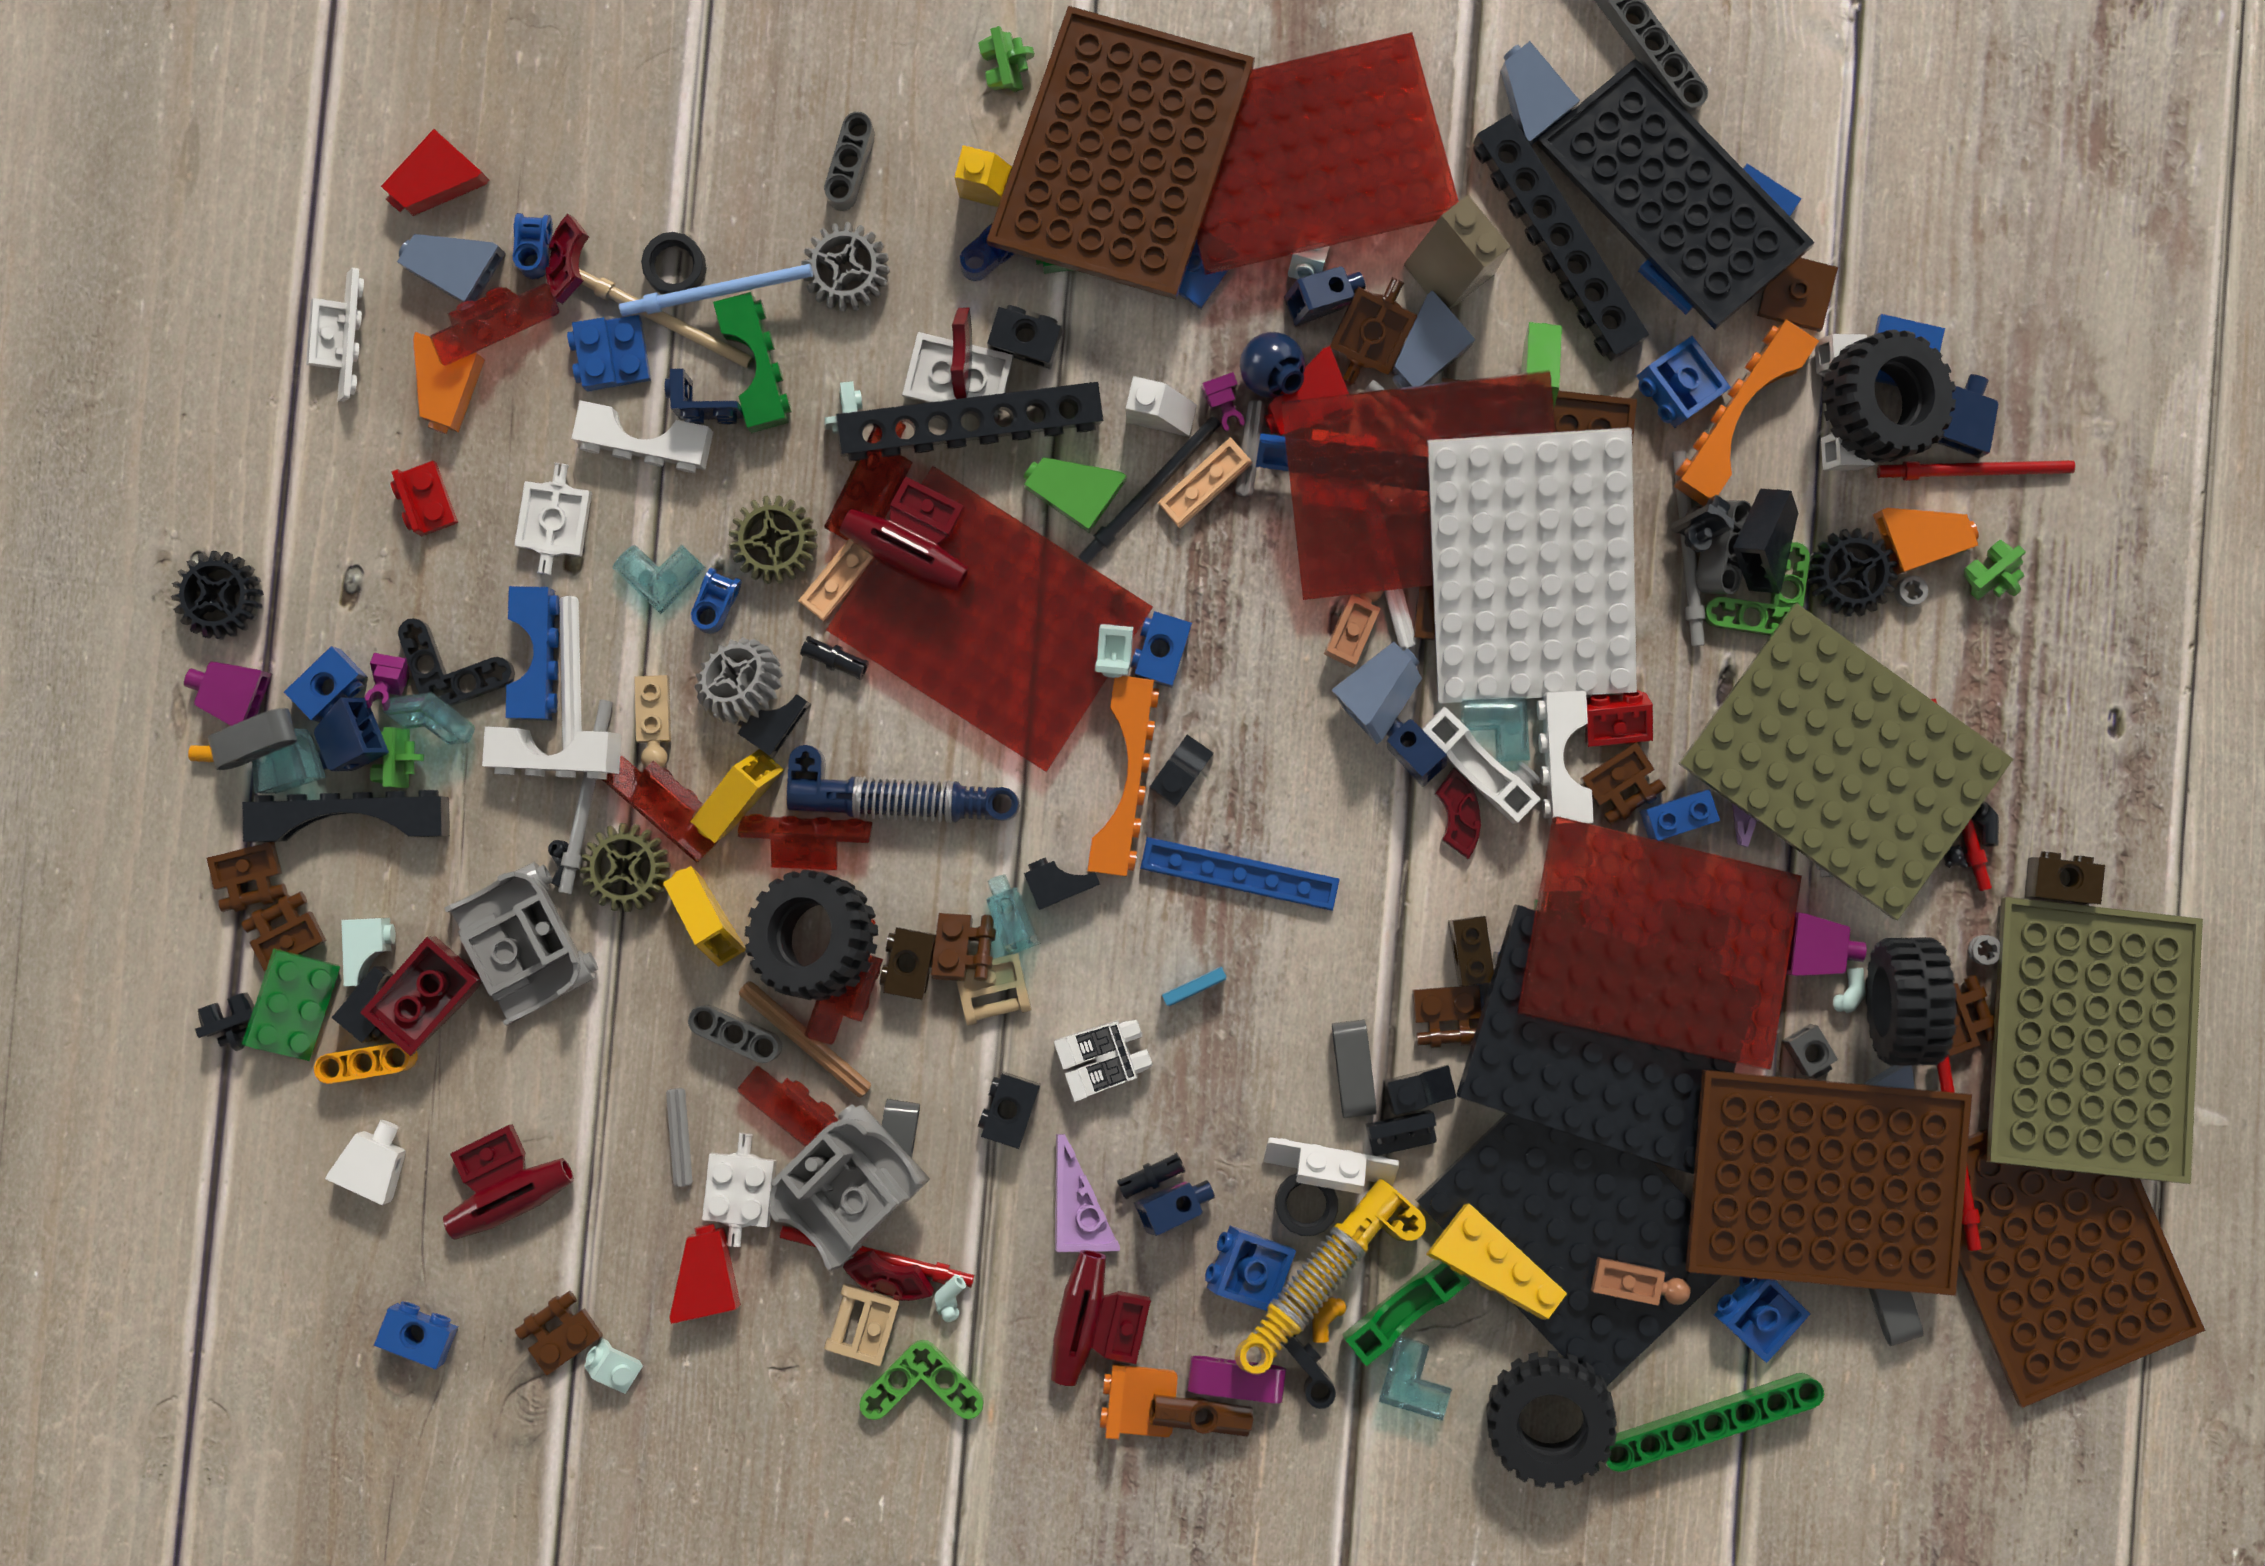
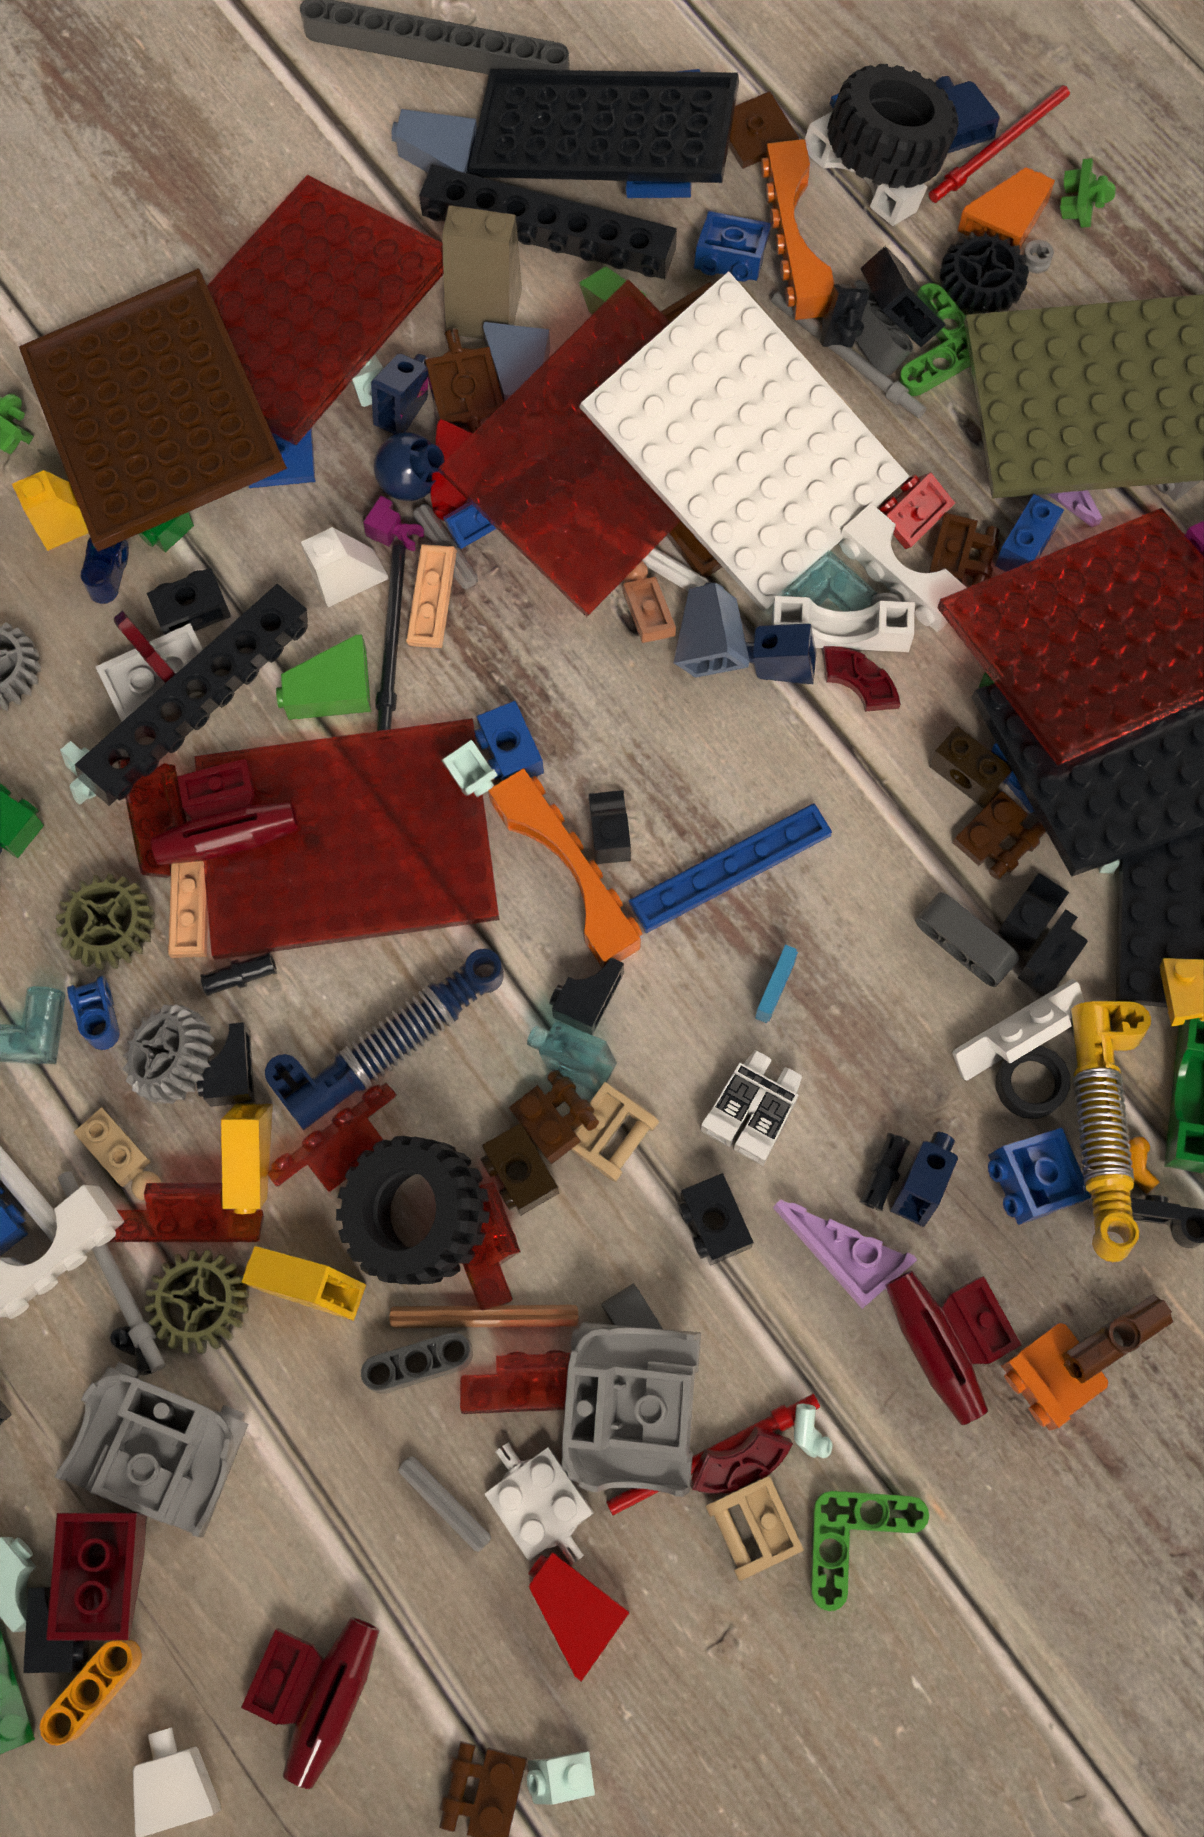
camera: 40 degrees left, 15 degrees down
magenta beam [1187,1355,1286,1403] -> none

